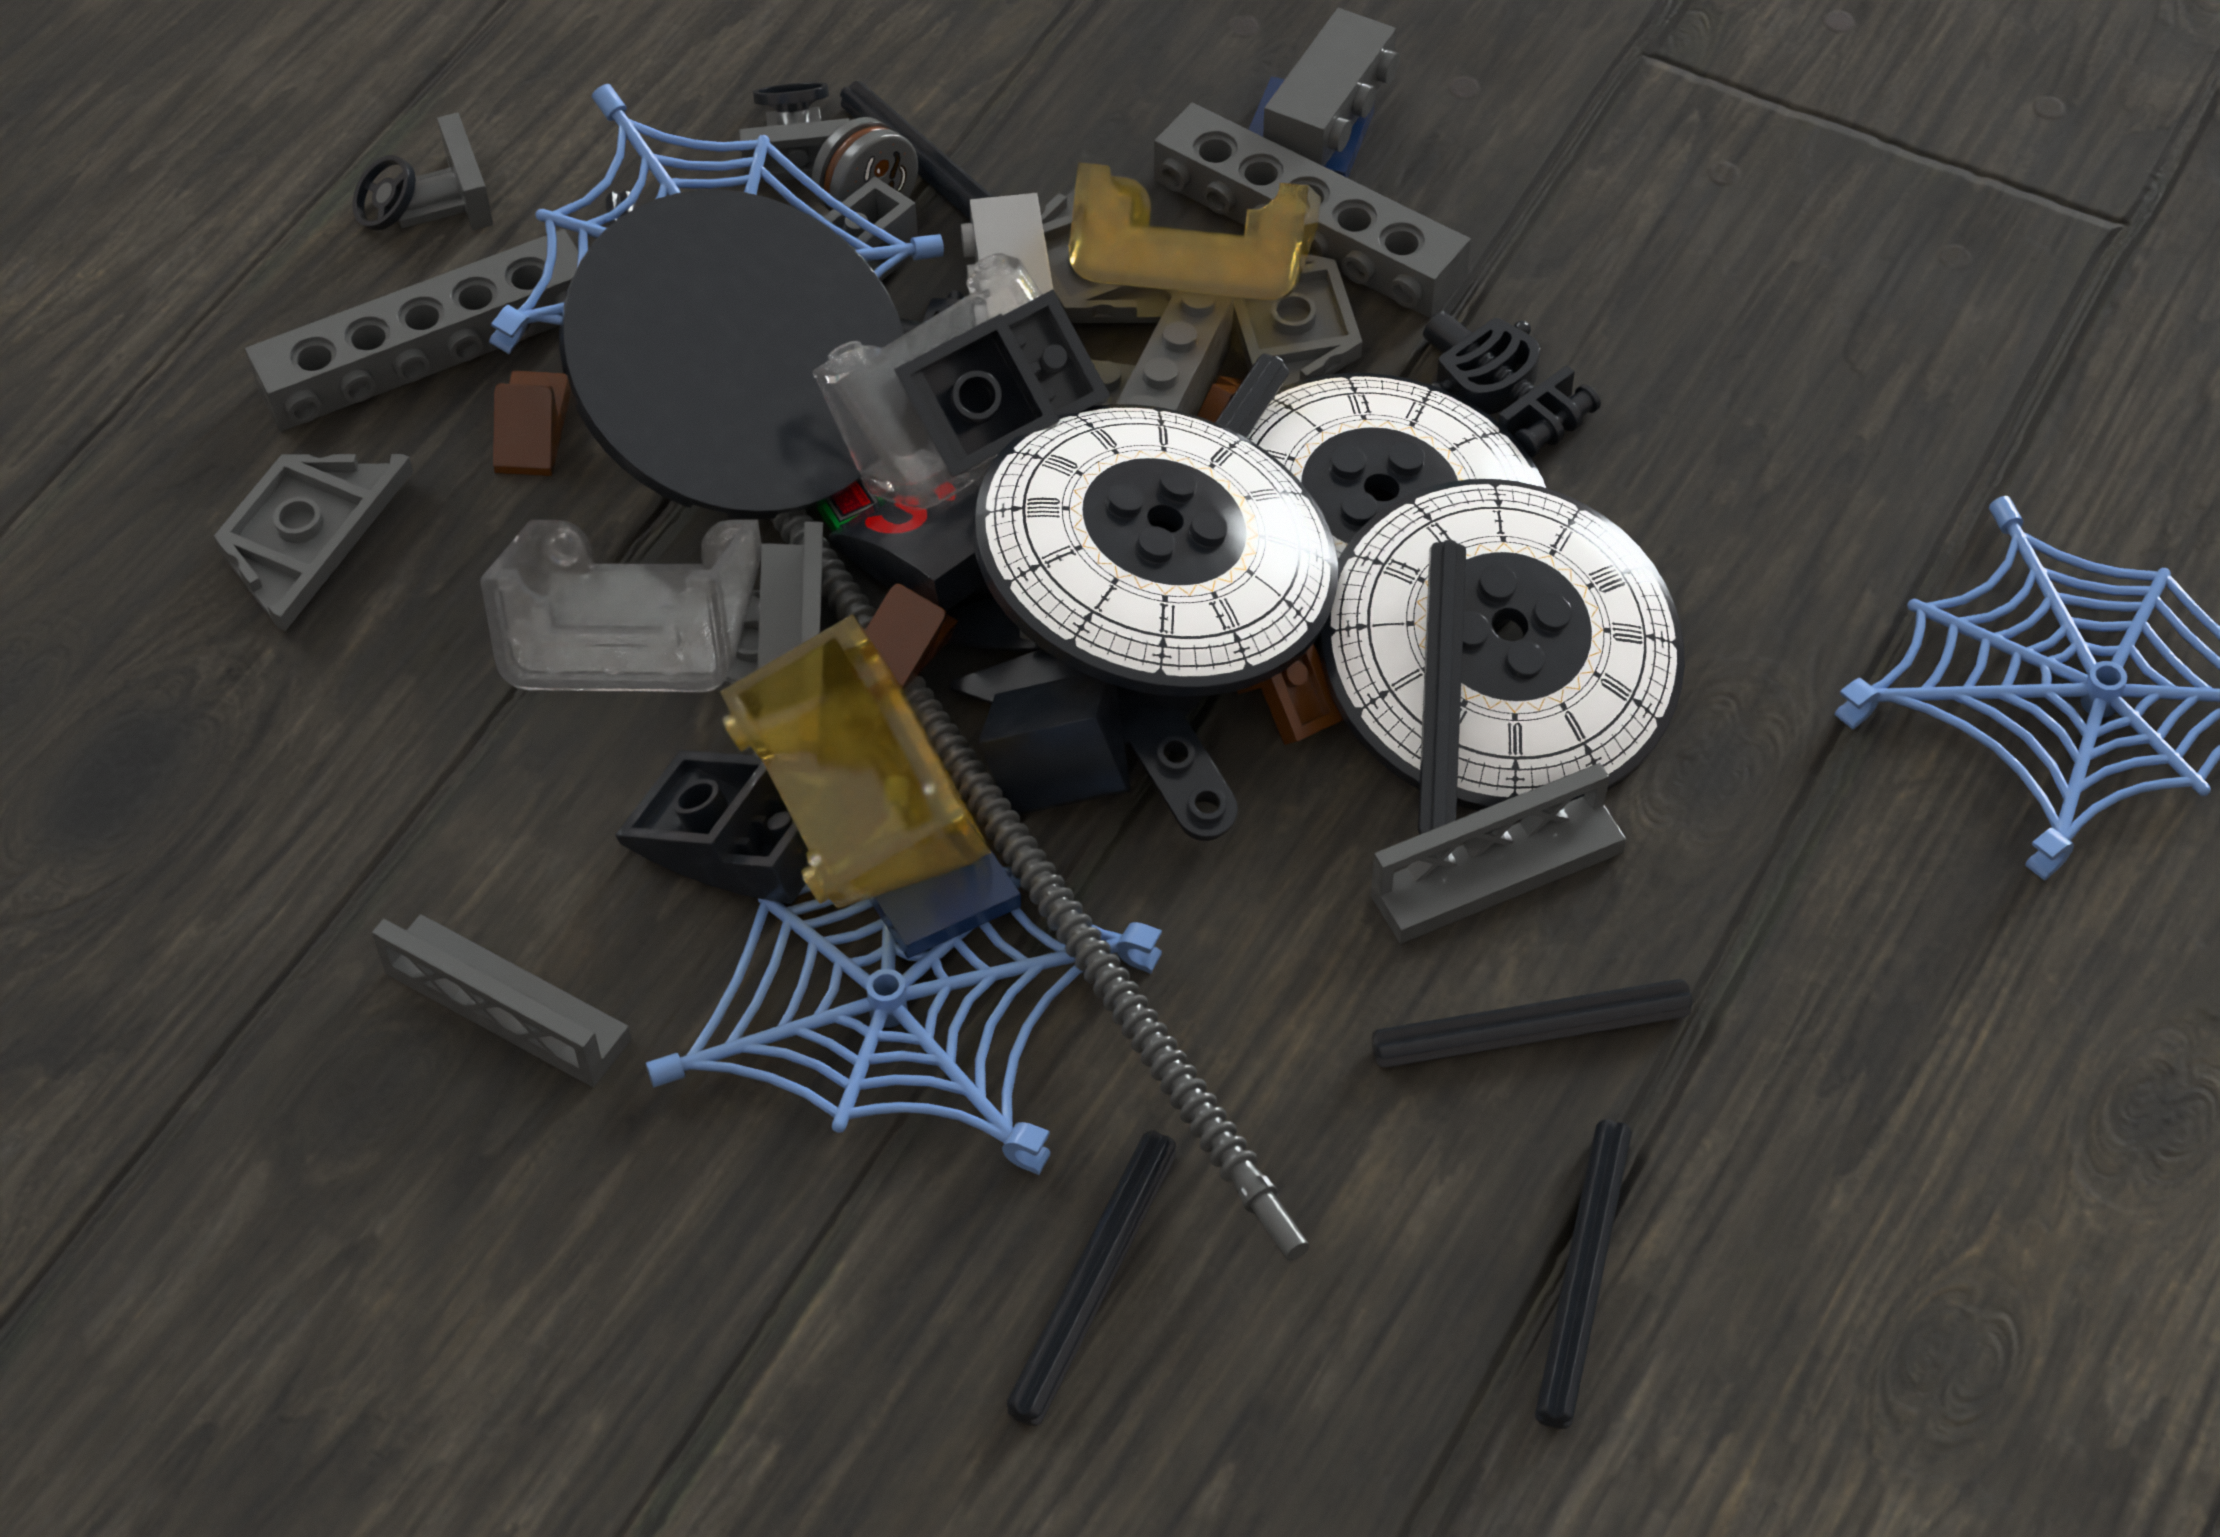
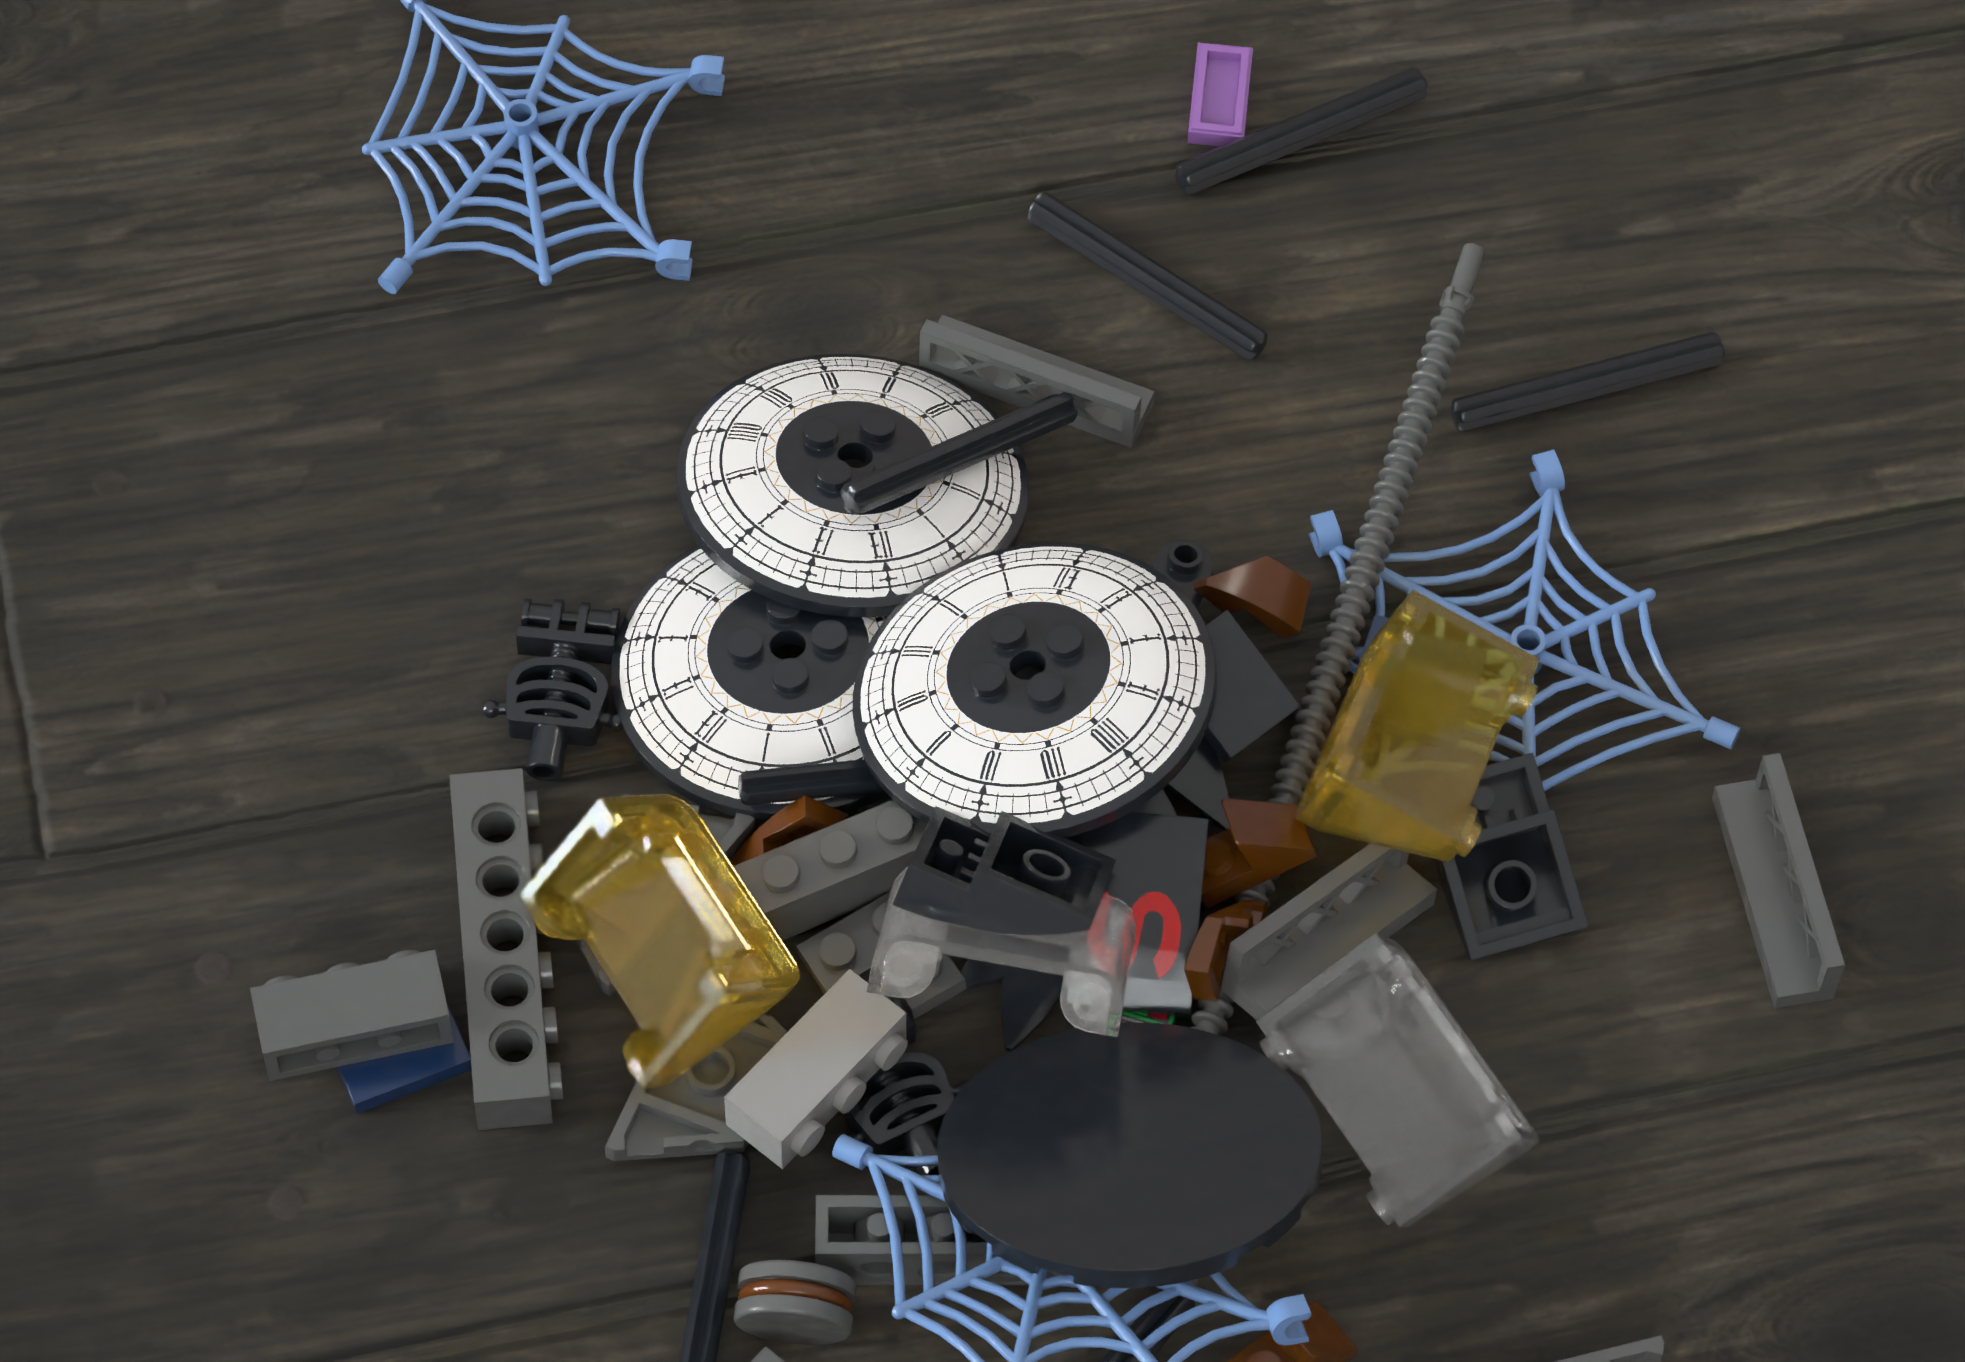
camera: 135 degrees left, 5 degrees up
none -> reddish brown slope [1184,899,1268,1002]
none -> medium lavender tile [1187,42,1253,147]
none -> reddish brown slope [1193,556,1311,638]

